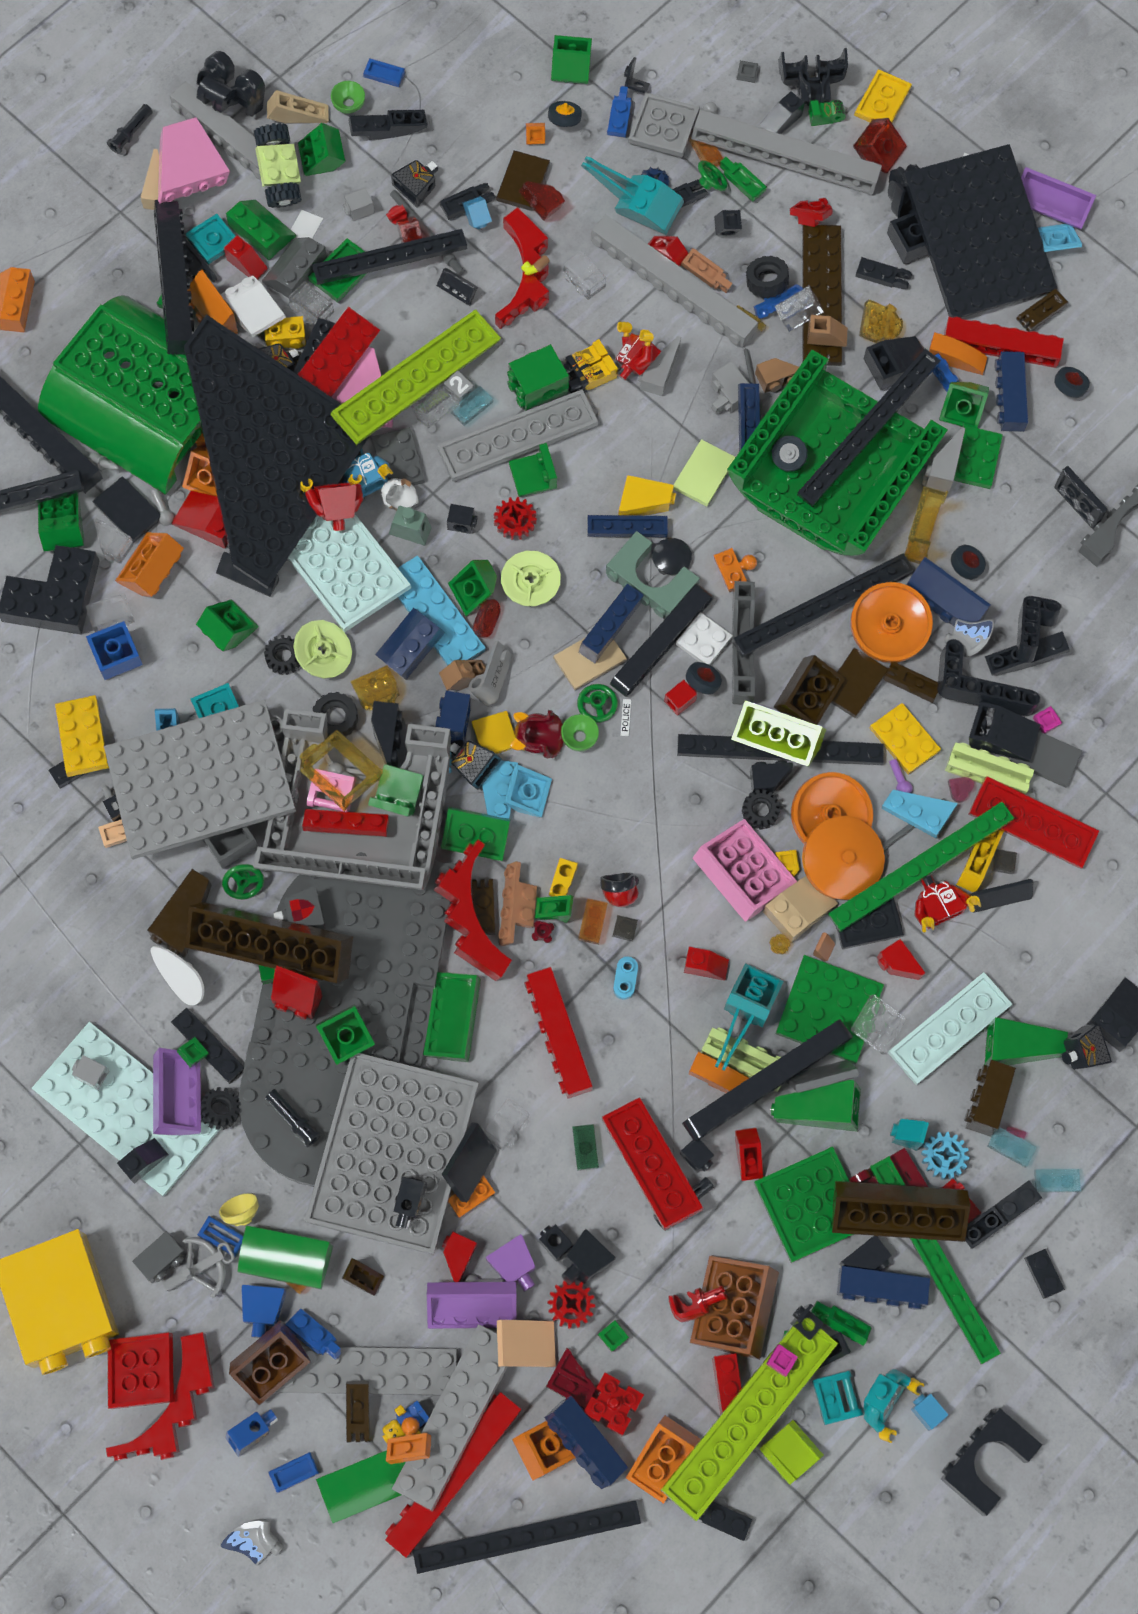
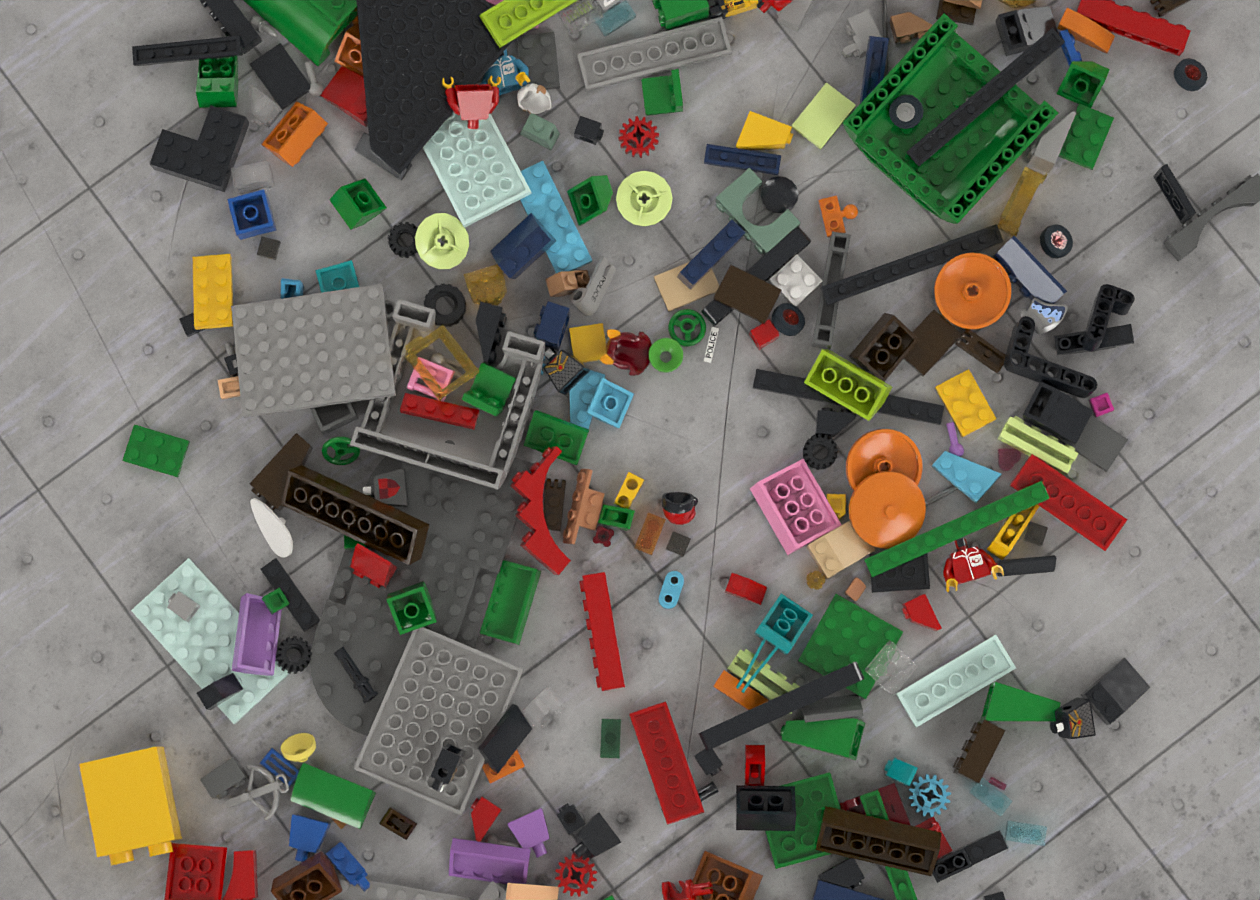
camera: 15 degrees right, 10 degrees up
clear red plate [473,599,501,637] -> none
dark blue brick [994,352,1028,432] -> none
none -> green plate [122,424,190,478]
none -> clear smoke plate [257,236,281,260]
none -> dark brown tile [713,265,782,324]
none -> black slope [736,785,796,831]

